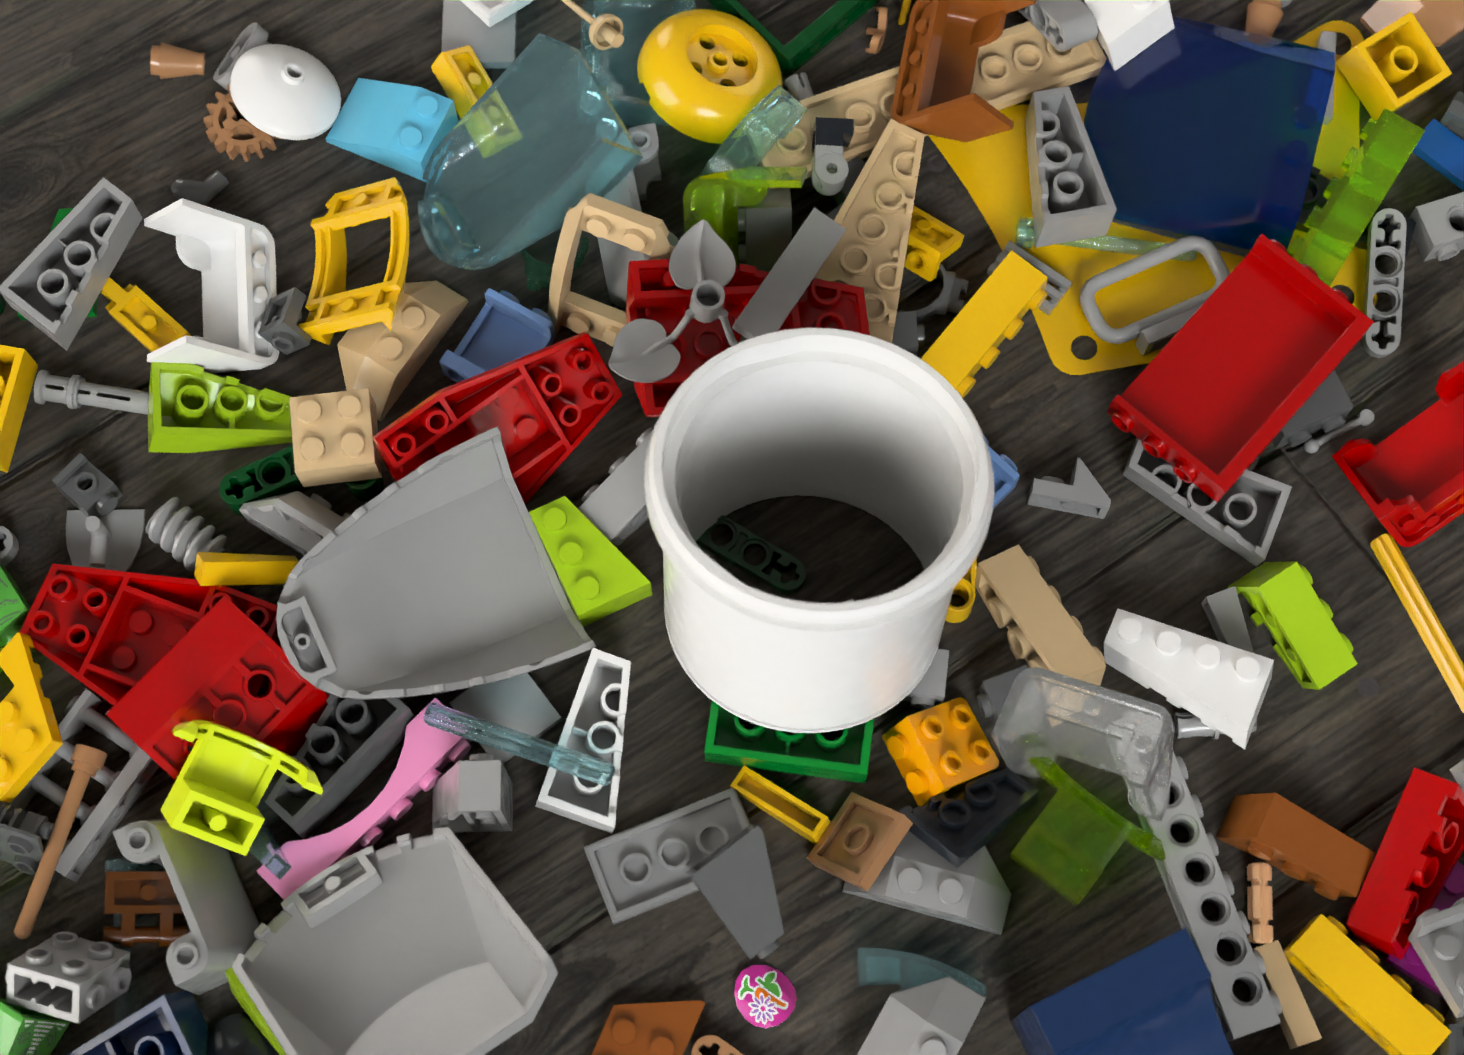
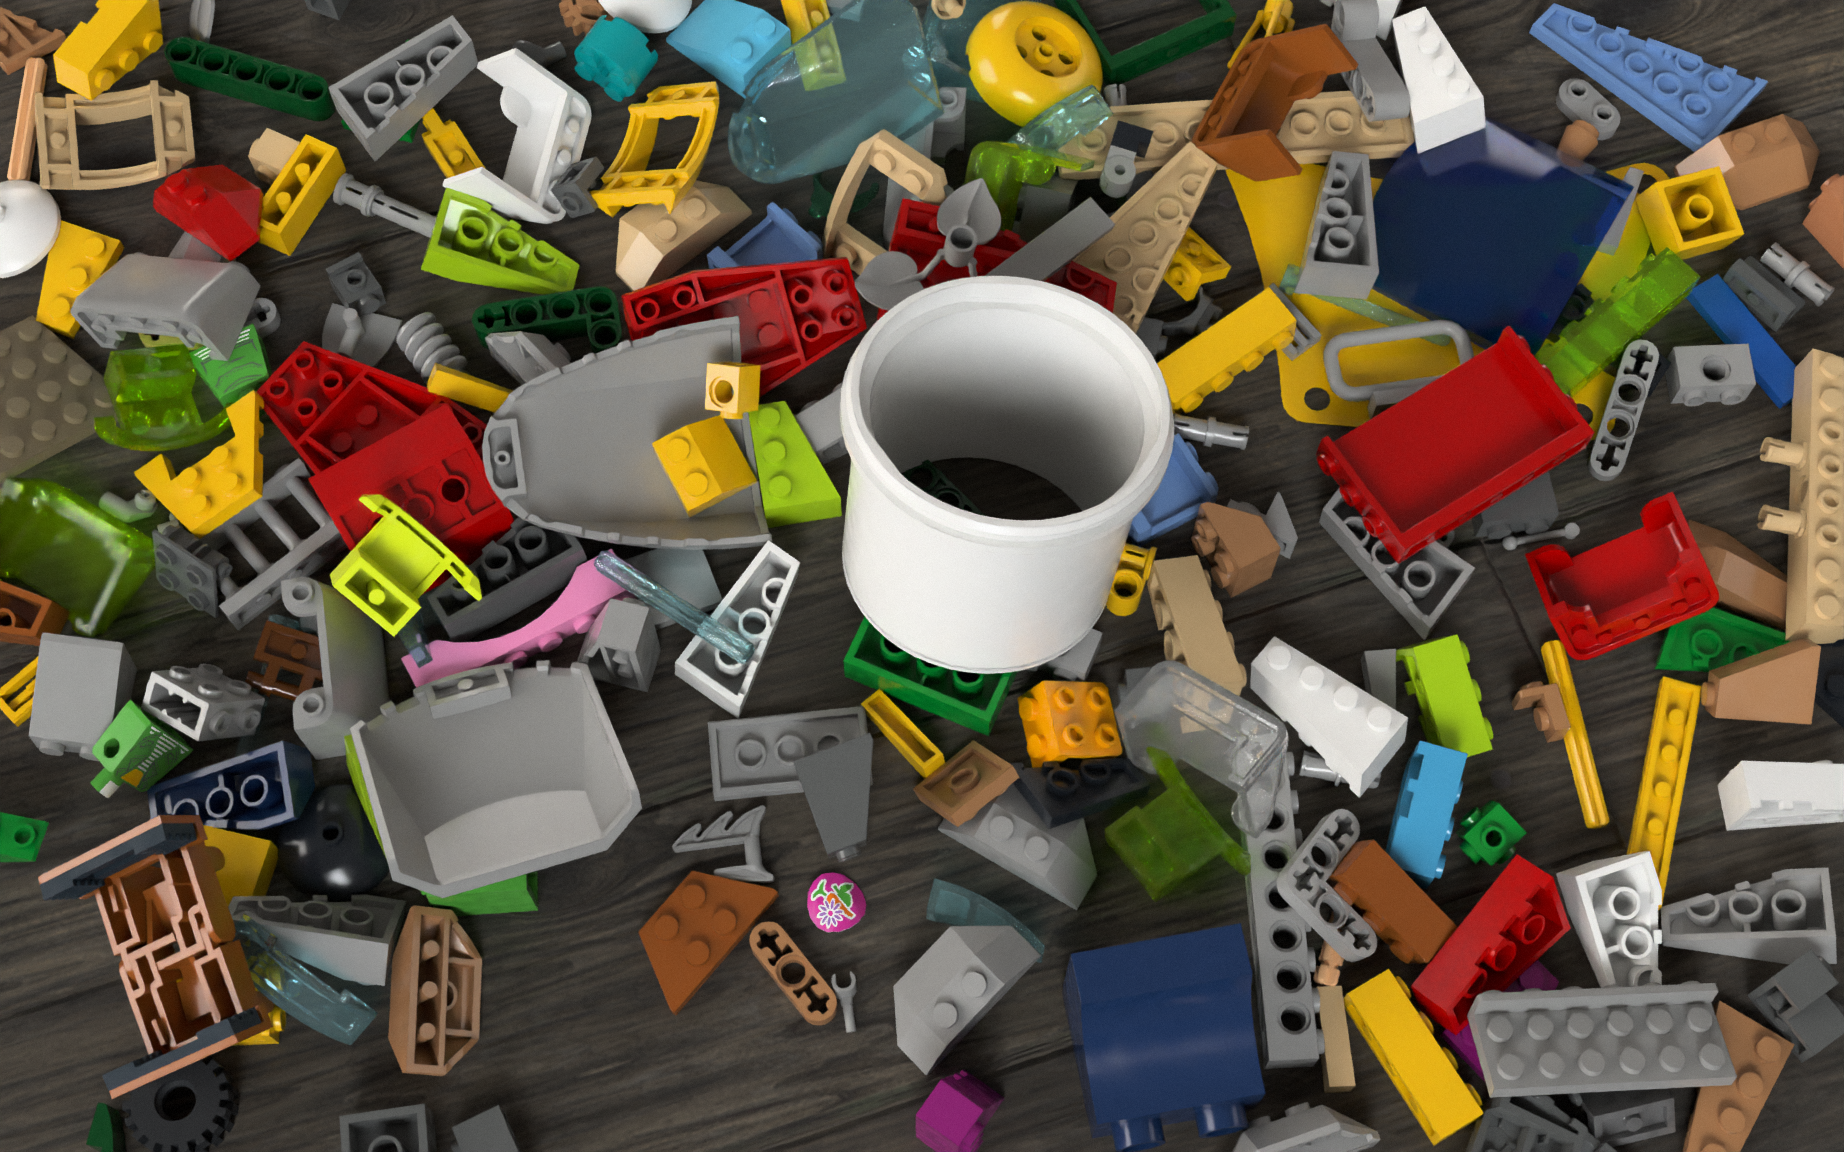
camera: 15 degrees right, 5 degrees down
medium nougat piece [14,744,108,939] -> none
tan brick [289,388,382,487] -> none
medium nougat piece [865,7,888,54] -> none
none -> teal brick [574,15,658,102]
none -> yellow slope [652,415,757,518]
none -> light grey piece [672,805,775,884]
none -> yellow brick [705,361,761,419]
none -> light grey pin [1173,413,1249,450]
none -> medium nougat slope [1191,502,1281,598]
none -> light grey beam [1277,809,1377,962]
none -> dark azure wedge [1385,740,1468,889]
none -> green brick [1455,800,1527,866]
none -> medium nougat bracket [1511,681,1571,743]

